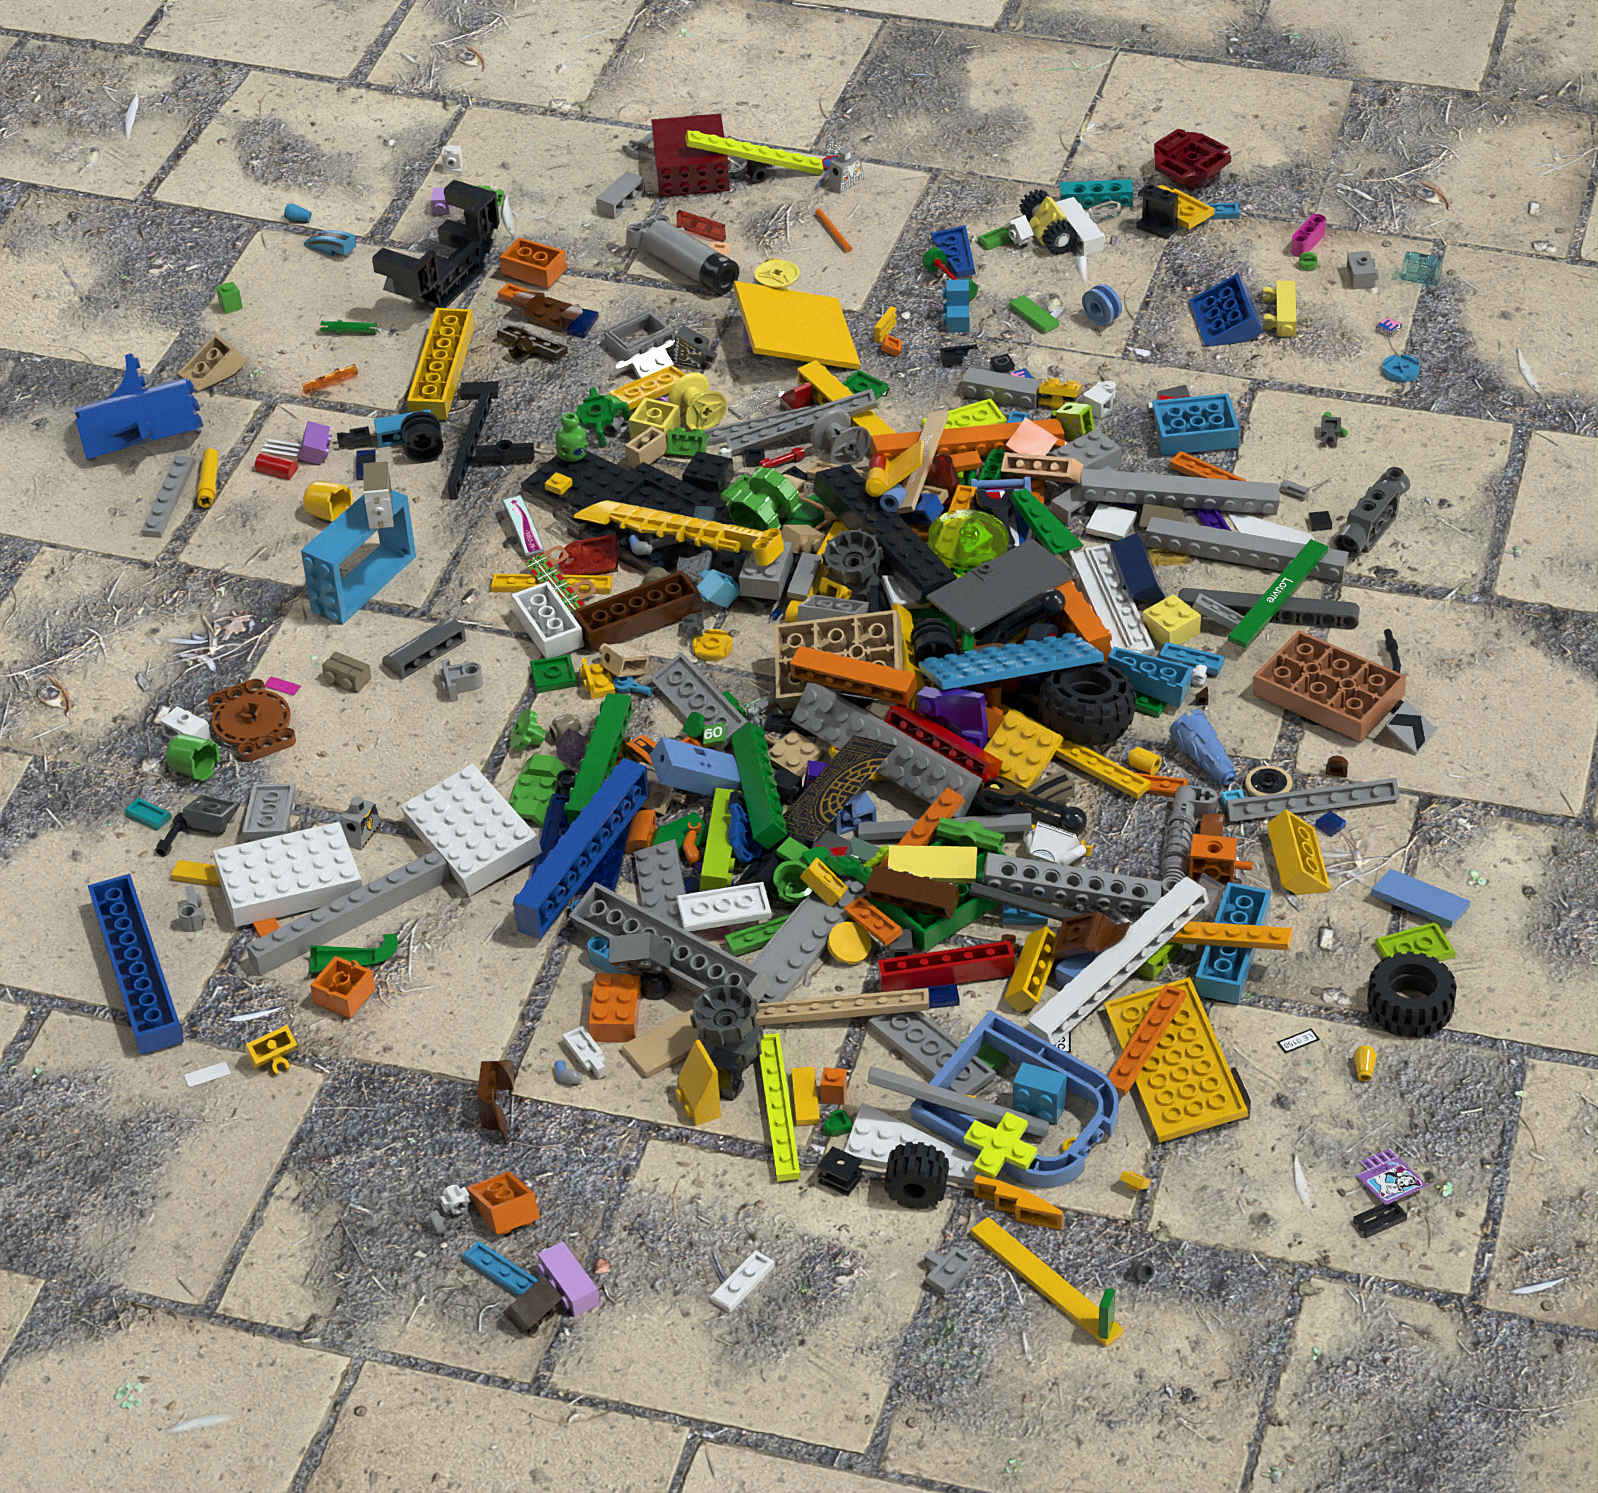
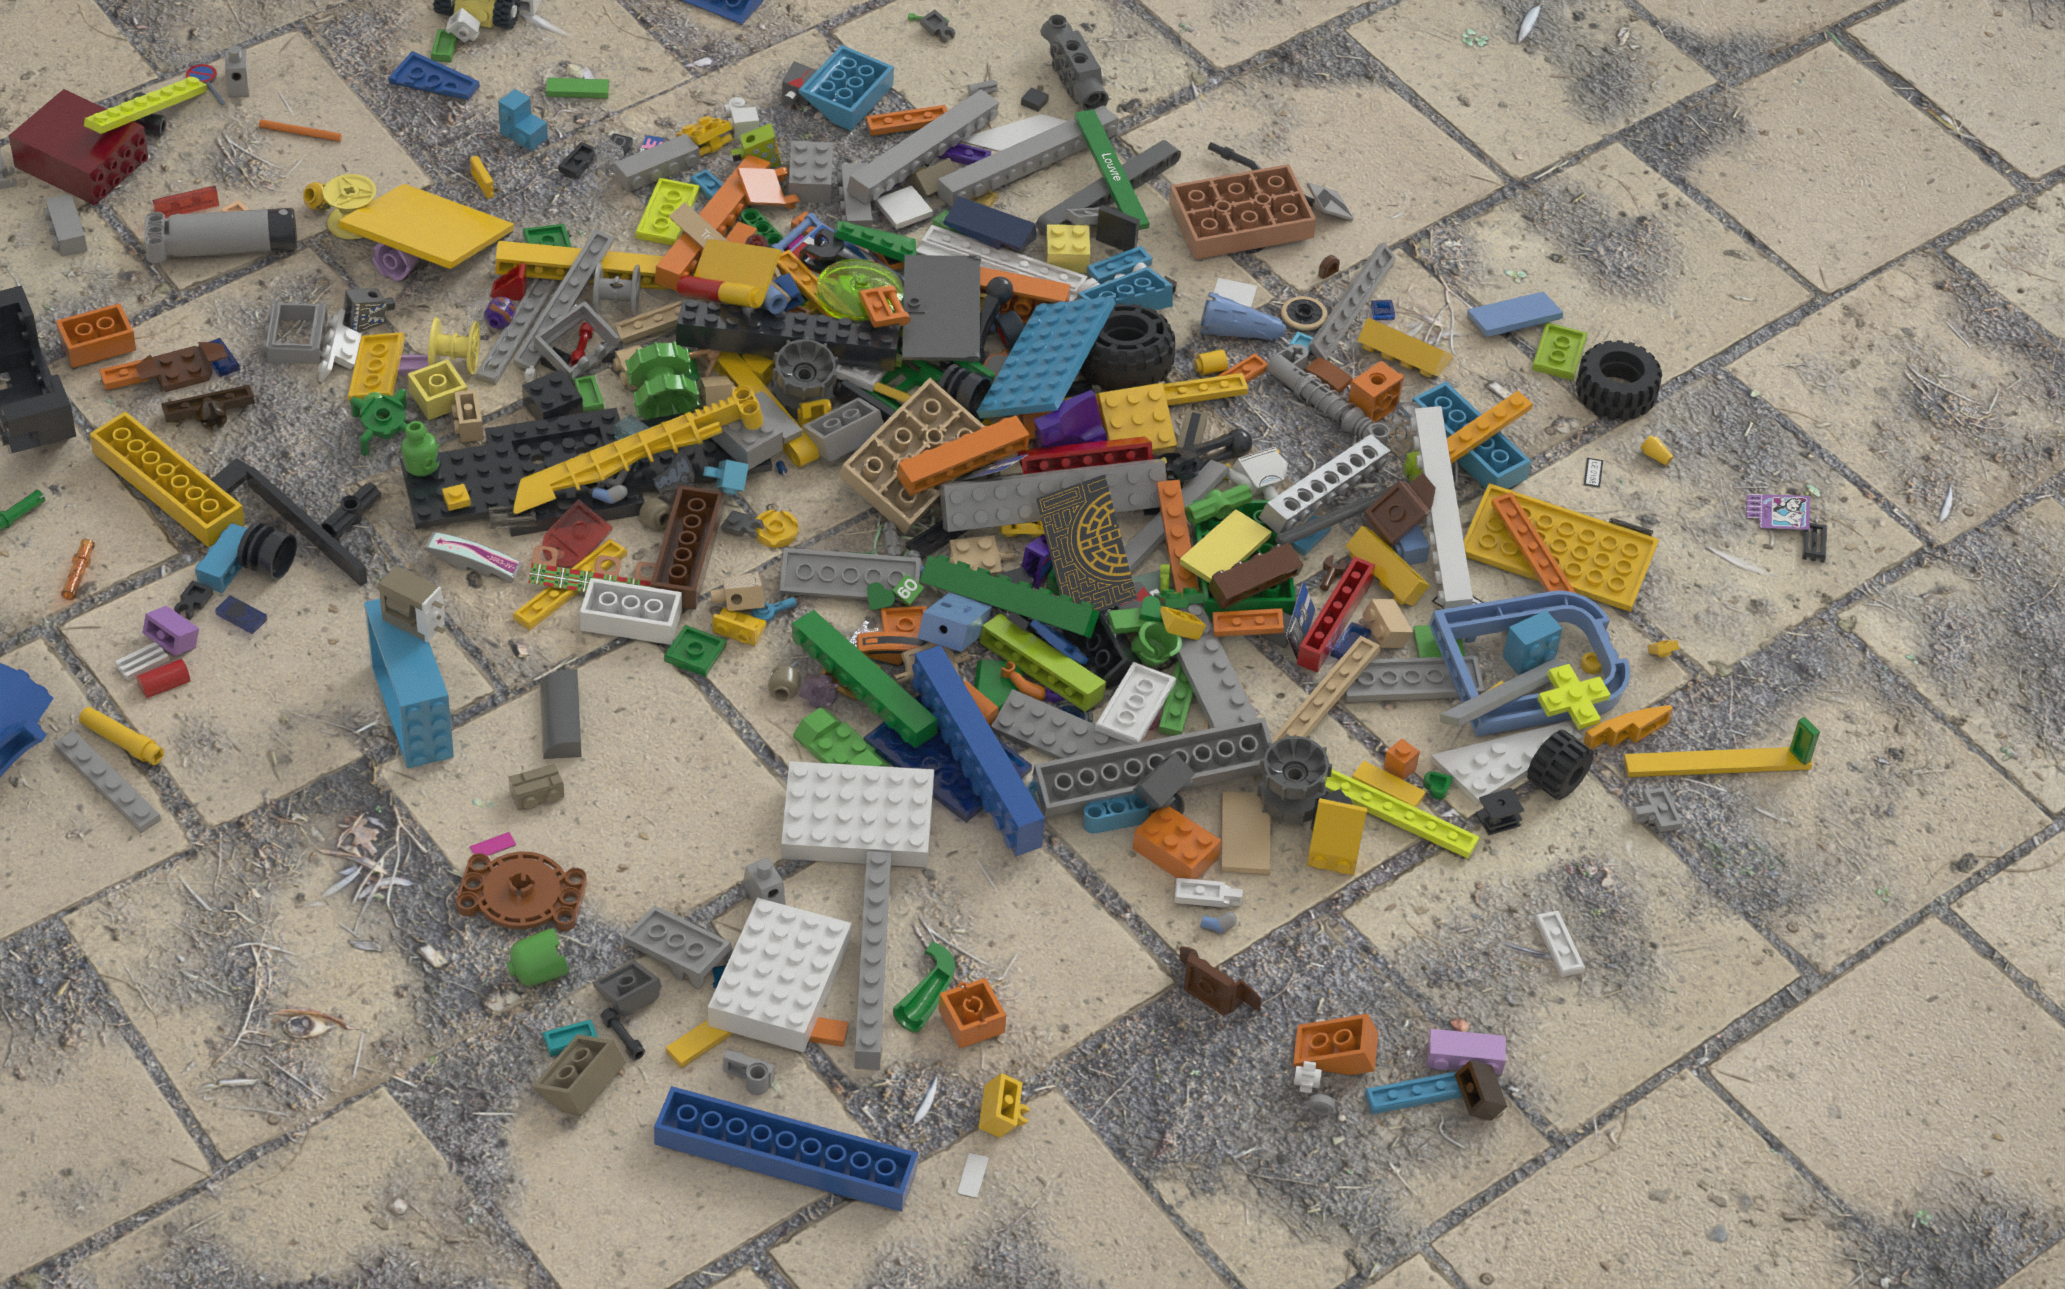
camera: 60 degrees left, 5 degrees up
white brick [160,706,211,740] -> none
yellow cylinder [303,481,353,522] -> none
light grey pin [439,659,483,702] -> none
bright green plant [510,709,546,751] -> none
black wheel [557,769,576,799] -> none
bright green bracket [667,427,710,456] -> none
yellow tile [827,922,871,965] -> none
orange tile [881,334,902,357] -> none
green axle [922,247,978,301] -> none
light nougat brick [1001,453,1084,484] -> none
medium blue wheel [1082,284,1122,326] -> none
dark grey plate [1130,1257,1155,1282] -> none
none -> dark purple head [484,297,516,329]
none -> dark tan slope [532,1034,626,1116]
none -> light grey window [534,301,620,382]
none -> orange plate [858,285,911,328]
none -> black tile [1096,205,1140,252]
none -> white sticker [1211,278,1257,307]
none -> sticker [1286,581,1315,660]
none -> tan brick [1362,599,1413,648]

